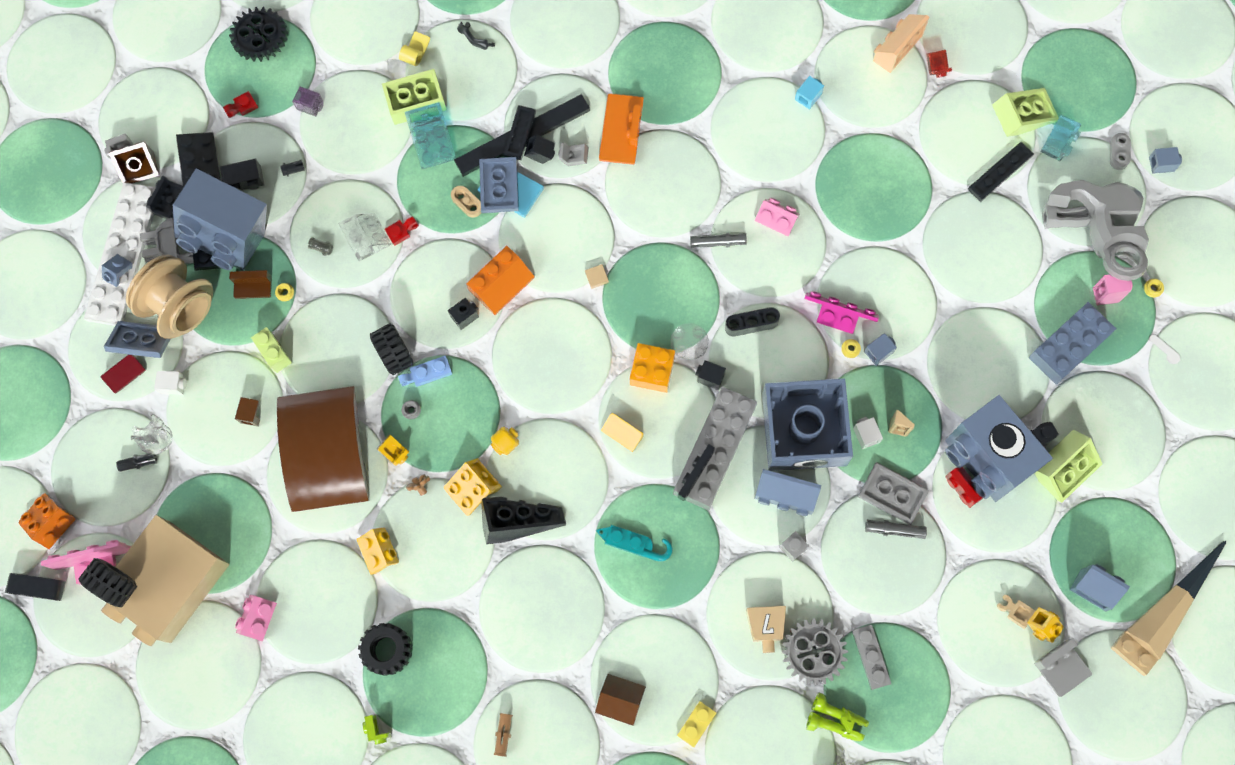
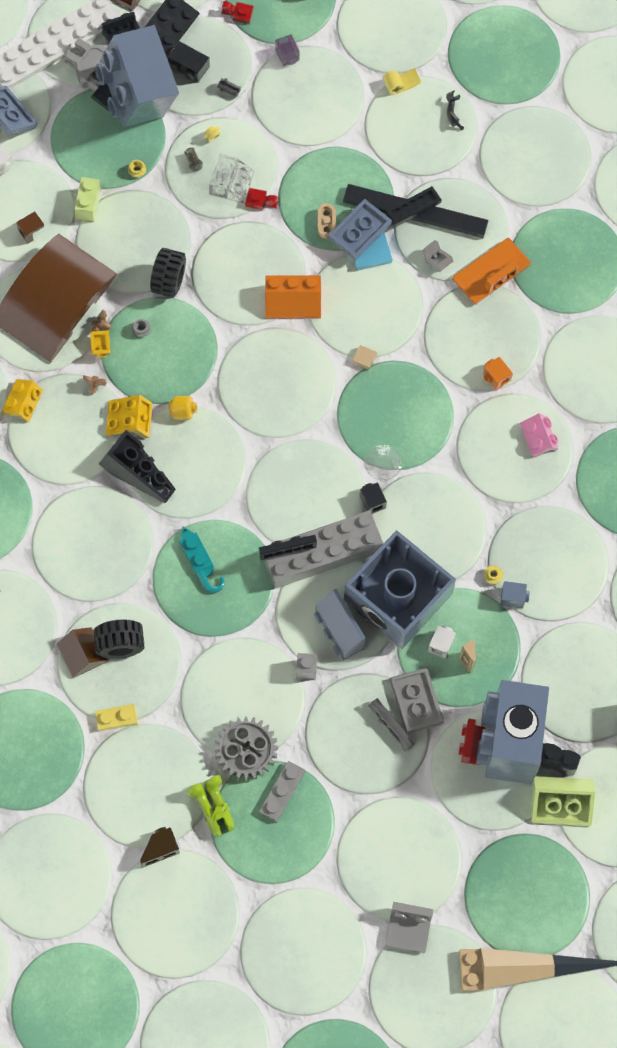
camera: 35 degrees right, 5 degrees down
sand blue bracket [101,254,132,287] -> none
tan wheel [126,255,213,339] -> none
reddish brown panel [229,270,272,299] -> none
yellowish green brick [382,69,447,125] -> none
light blue plate [398,355,453,387] -> none
clear light blue slope [405,102,456,169] -> none
black brick [447,297,479,330] -> none
black brick [524,135,555,164] -> none
yellow slope [601,413,644,452] -> none
light orange brick [629,343,675,393] -> none
dark grey pin [690,233,747,248] -> none
black beam [725,307,780,337] -> none
tan torso [746,606,786,653] -> none
dark pink bracket [804,291,879,334] -> none
tan plate [997,595,1035,629] -> none
yellow brick [1027,607,1064,643] -> none
sand blue slope [1070,564,1130,612] -> none
none -> medium nougat plant [91,309,111,331]
none -> black tyre [93,619,145,659]
none -> light yellow plate [204,126,221,142]
none -> orange brick [483,357,513,391]

